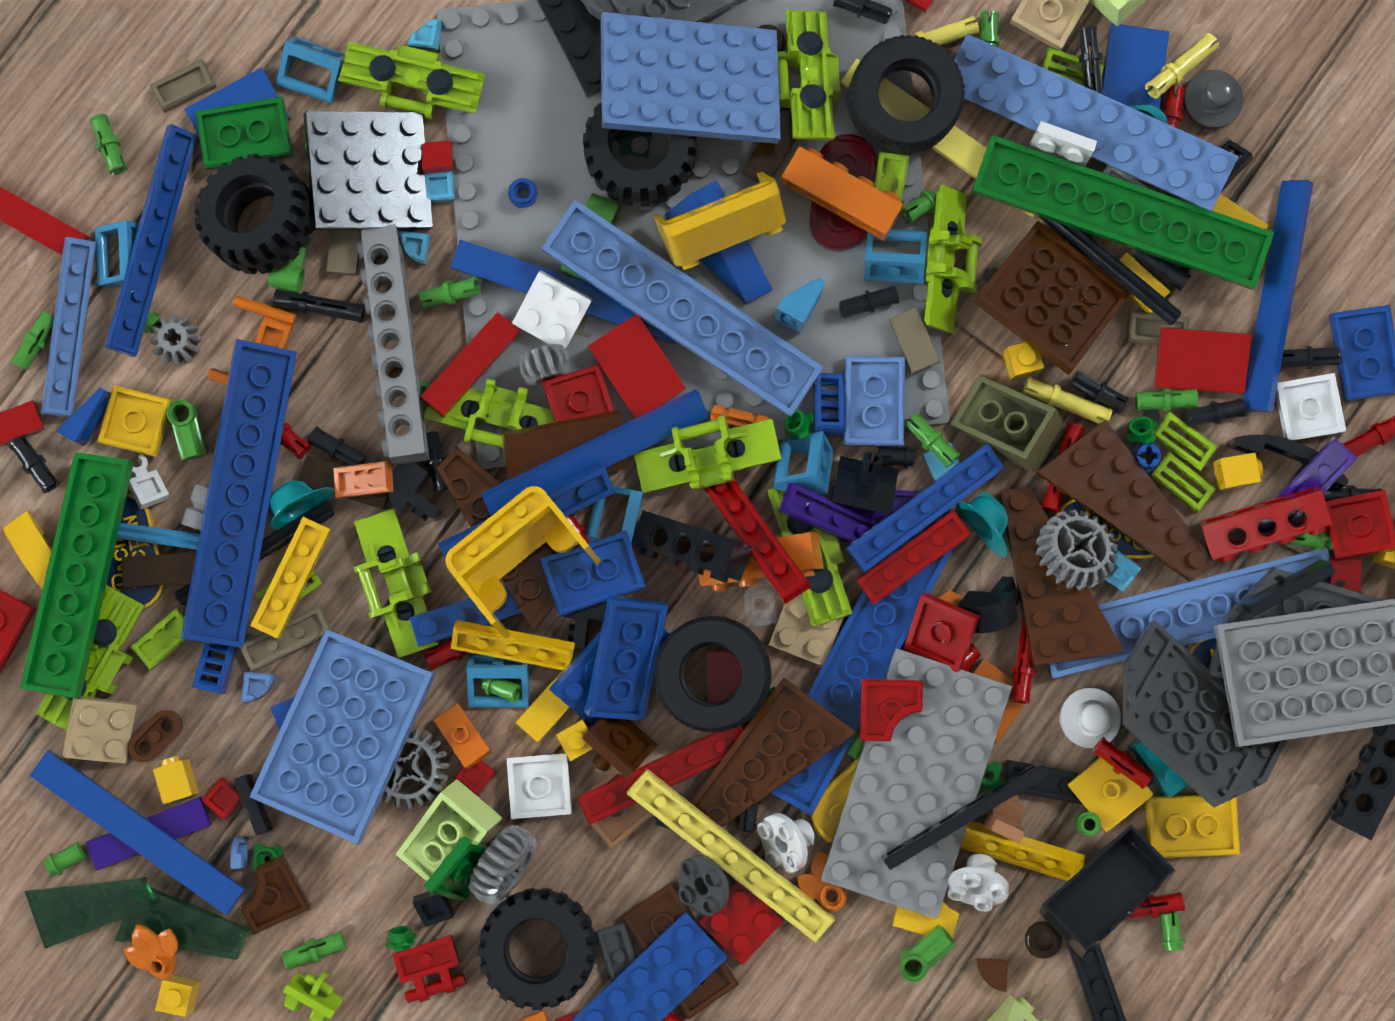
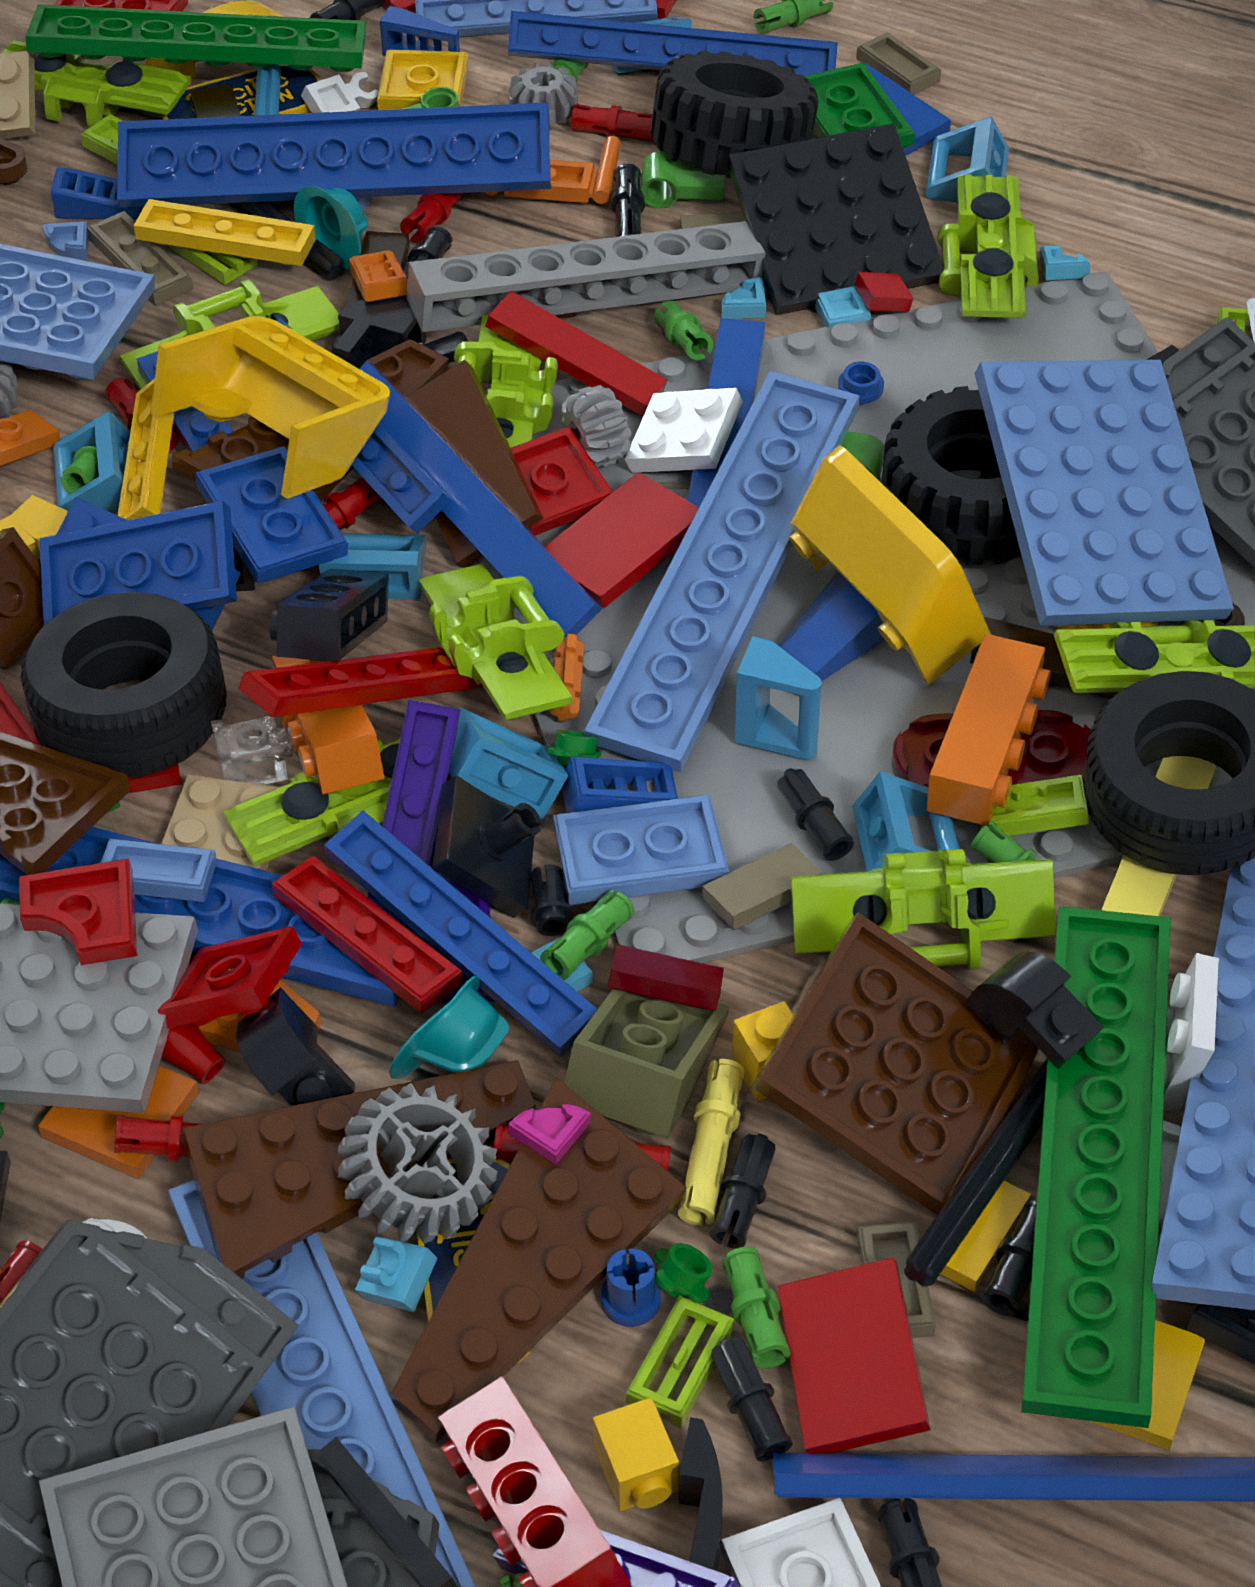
camera: 80 degrees right, 35 degrees down
lime tile [1149,452,1216,513] -> none
none -> medium blue tile [101,839,217,902]
none -> dark pink tile [508,1104,591,1165]
none -> red pin [571,104,654,141]
none -> dark red tile [607,944,724,1011]
none -> black brick [965,951,1104,1069]

